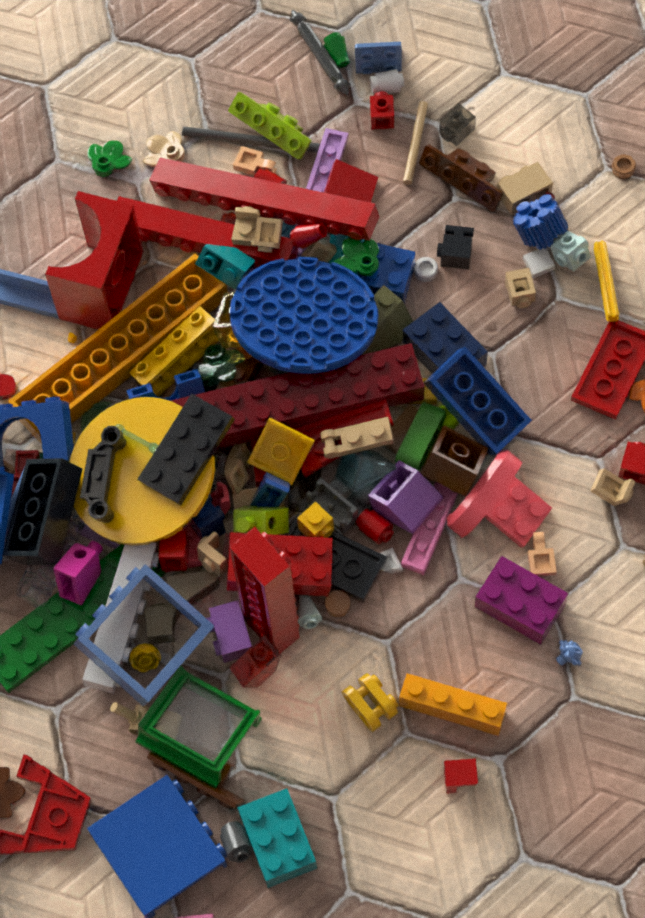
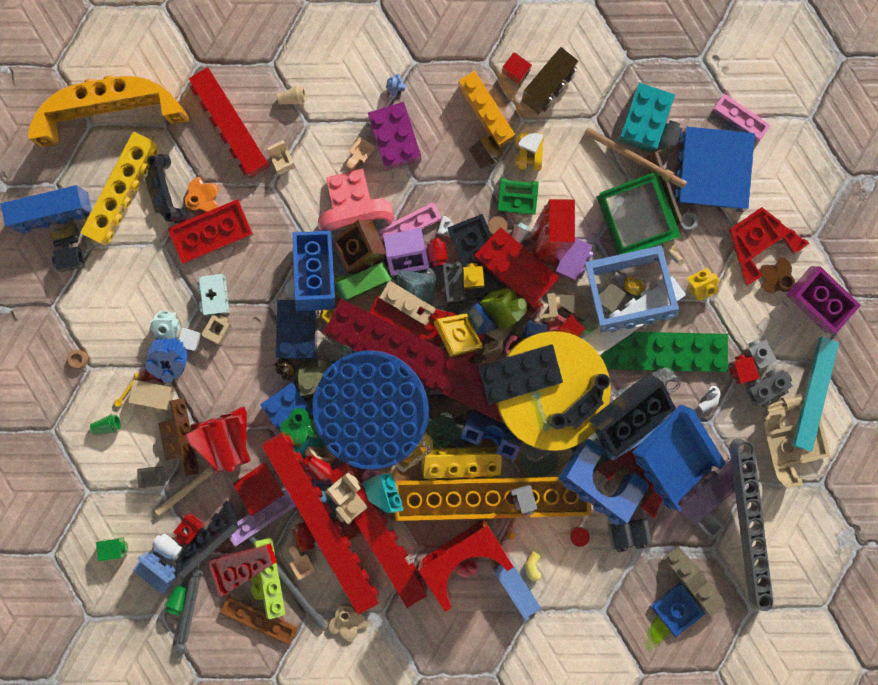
camera: 145 degrees left, 20 degrees up
dark pink torso [53,541,103,606] -> none
green plate [87,140,132,177] -> none
clear red slope [229,635,282,688] -> none
white tile [414,257,438,282] -> none
black brick [437,225,474,270] -> none
yellow axle [593,240,619,322] -> none
none -> green cone [90,414,121,434]
none -> green brick [96,537,128,562]
none -> yellow hinge [114,373,141,407]
none -> black wing [175,500,239,578]
none -> red brick [184,406,251,474]
none -> light aqua brick [197,274,230,317]
none -> red wing [207,543,277,597]
none -> dark orange tile [220,595,298,646]
none -> dark brown plate [274,358,295,380]
none -> dark brown brick [468,136,503,169]
none -> green plate [497,178,539,215]
none -> light grey brick [510,485,537,517]
none -> white tile [518,133,543,154]
none -> dark brown brick [521,47,578,115]
none -> light yellow arm [524,551,541,581]
none -> medium nougat bar [585,127,687,189]
none -> light grey tile [678,212,698,231]
none -> yellow brick [687,268,720,302]

